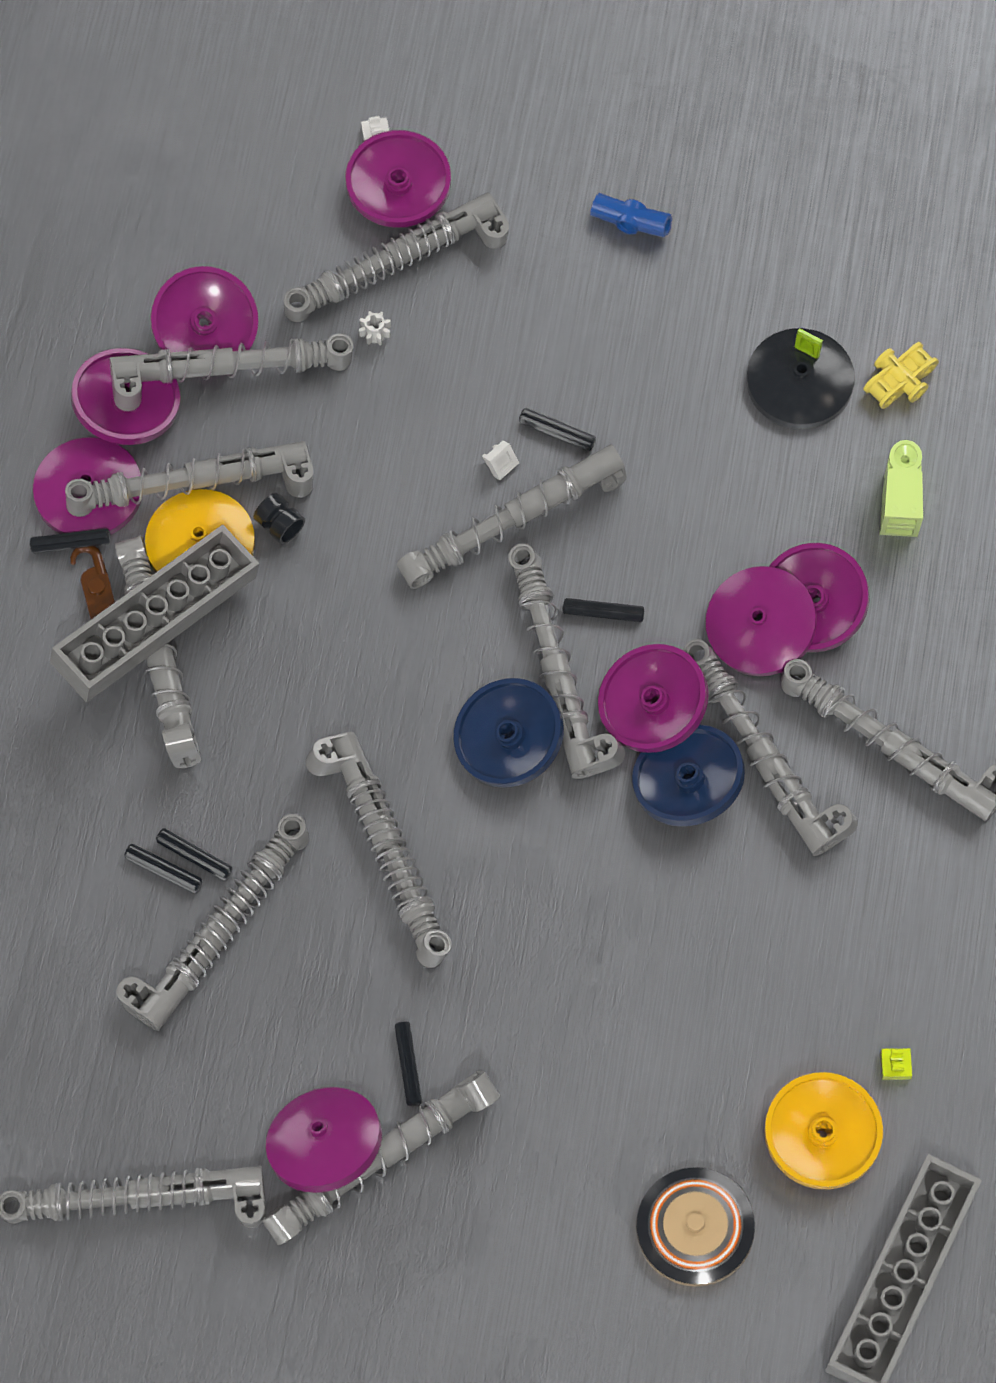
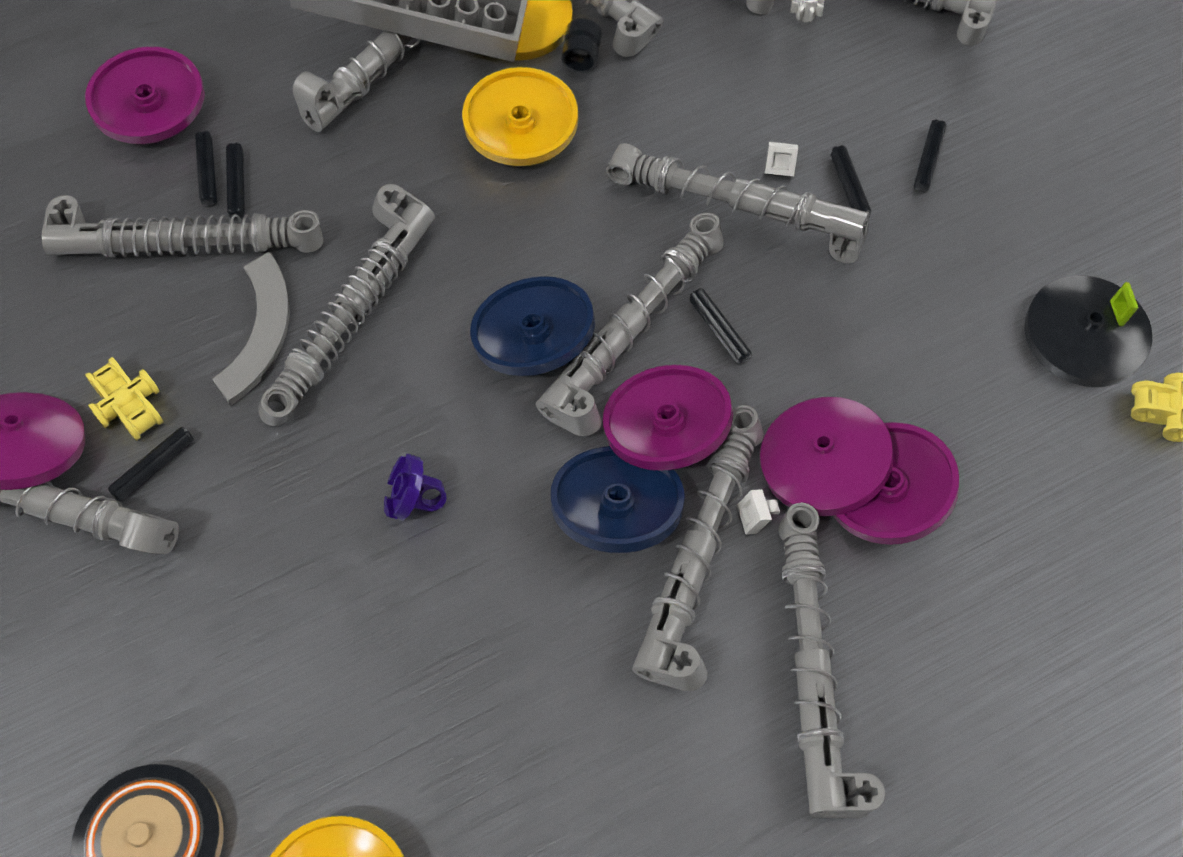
camera: 50 degrees right, 5 degrees down
blue piece [590,193,672,237] -> none
yellowish green piece [879,440,923,537] -> none
none -> magenta dish [85,47,205,144]
none -> light yellow axle [85,357,164,441]
none -> light grey tile [212,252,290,406]
none -> dark purple tile [384,454,447,521]
none -> yellow dish [462,67,578,166]
none -> white tile [737,489,780,535]
none -> black axle [914,119,947,192]

